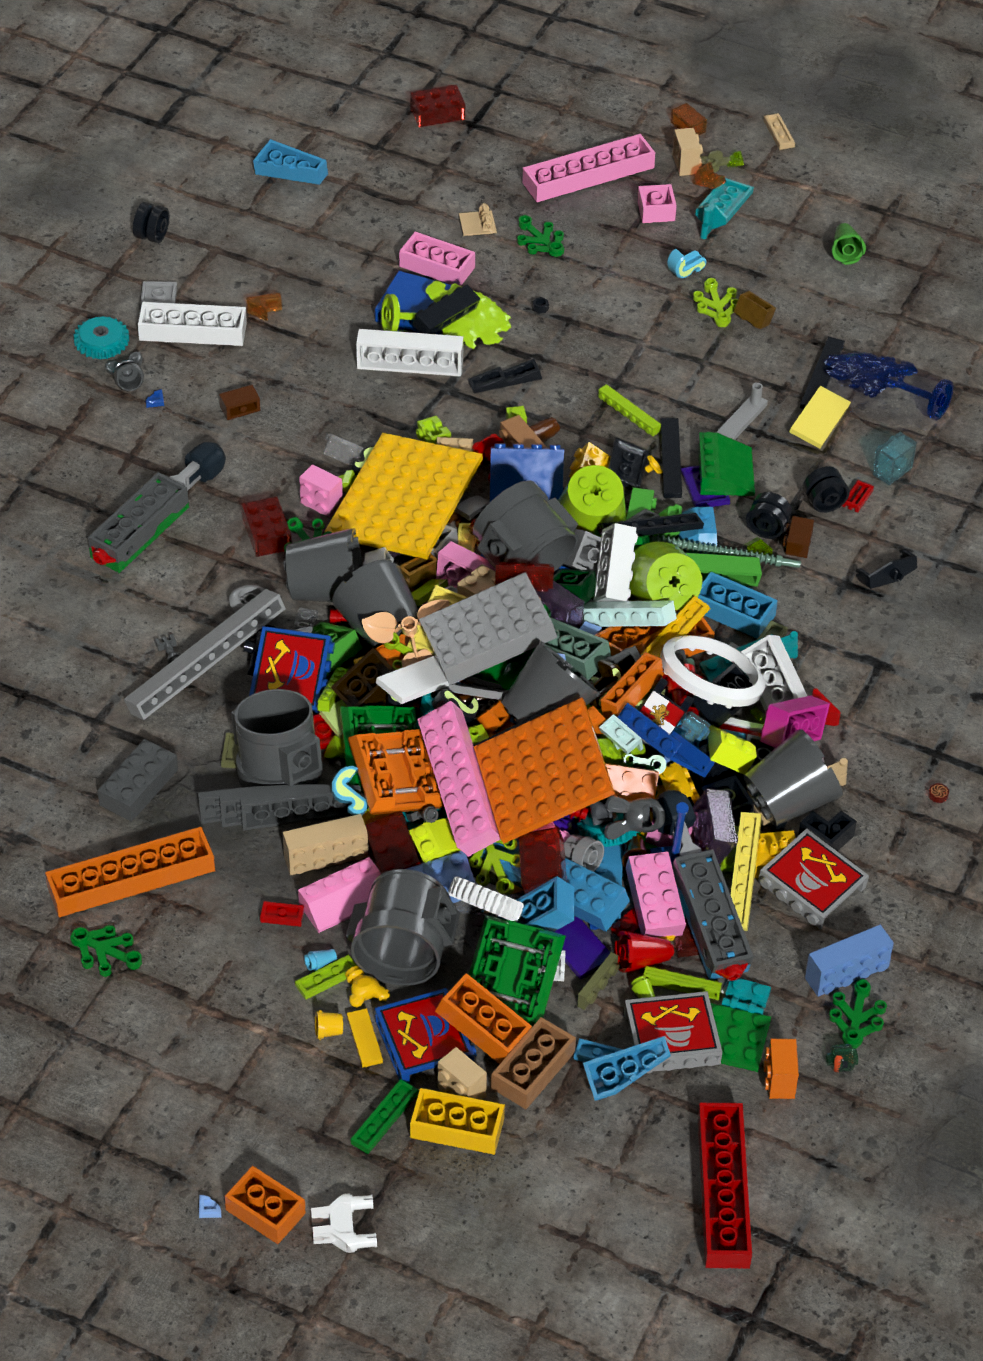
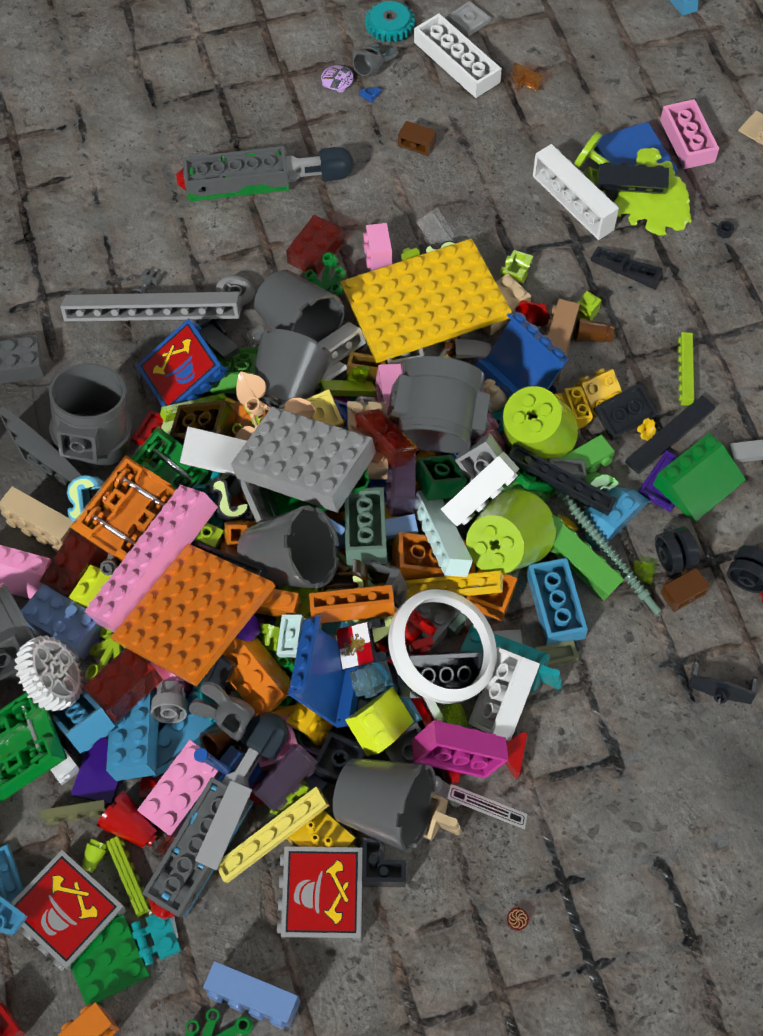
camera: 50 degrees right, 15 degrees up
none -> light grey sticker [195,780,252,871]
none -> lavender dish [321,65,353,93]
none -> clear neon green tile [348,366,369,384]
none -> white sticker [447,784,527,830]

